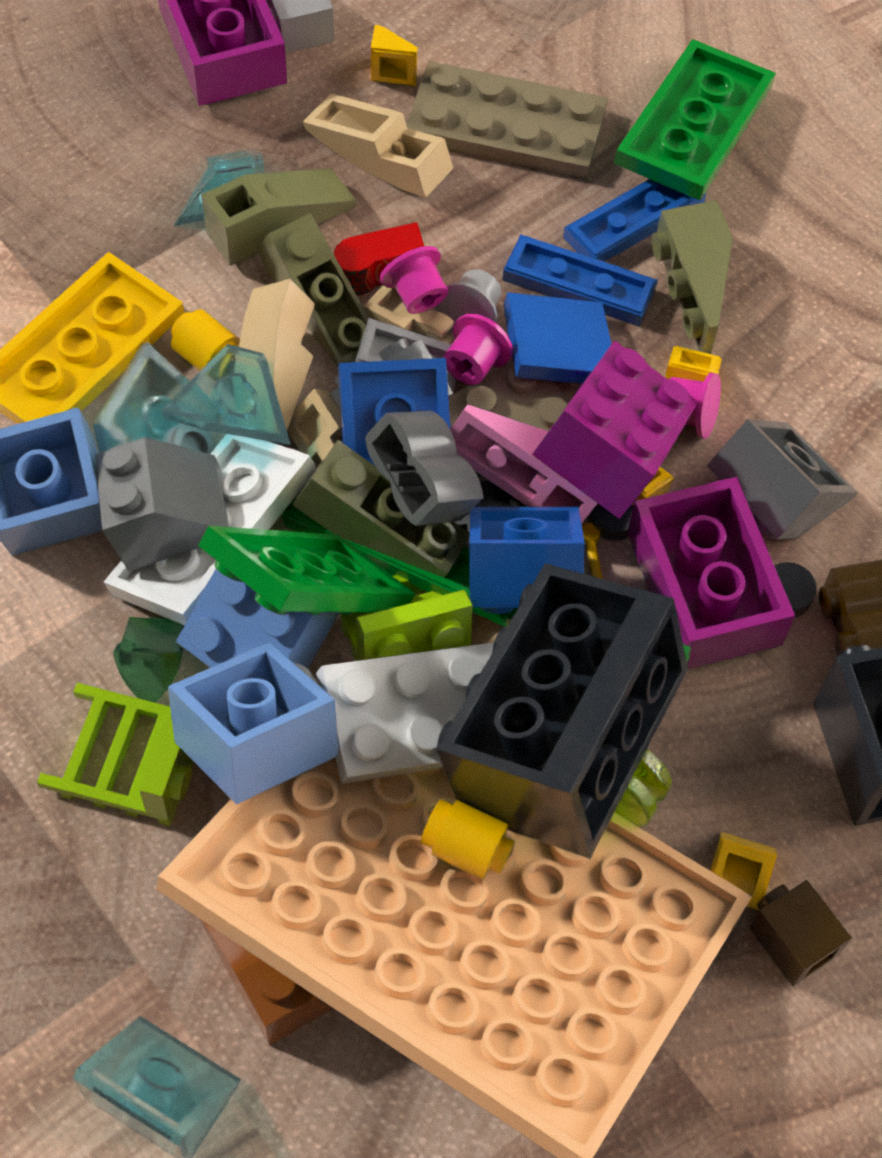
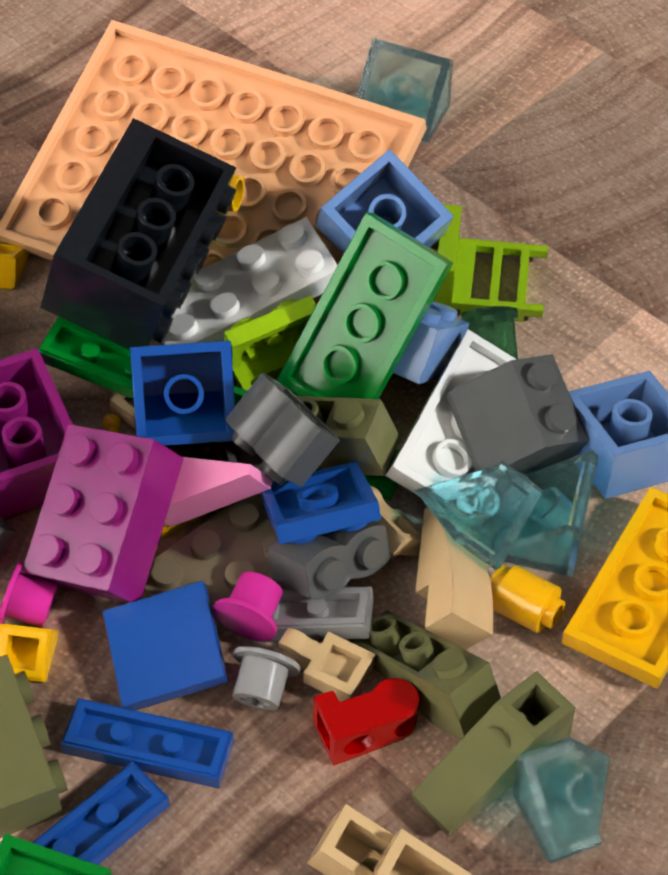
camera: 175 degrees right, 10 degrees down
dark pink piece [380,246,448,314] -> none

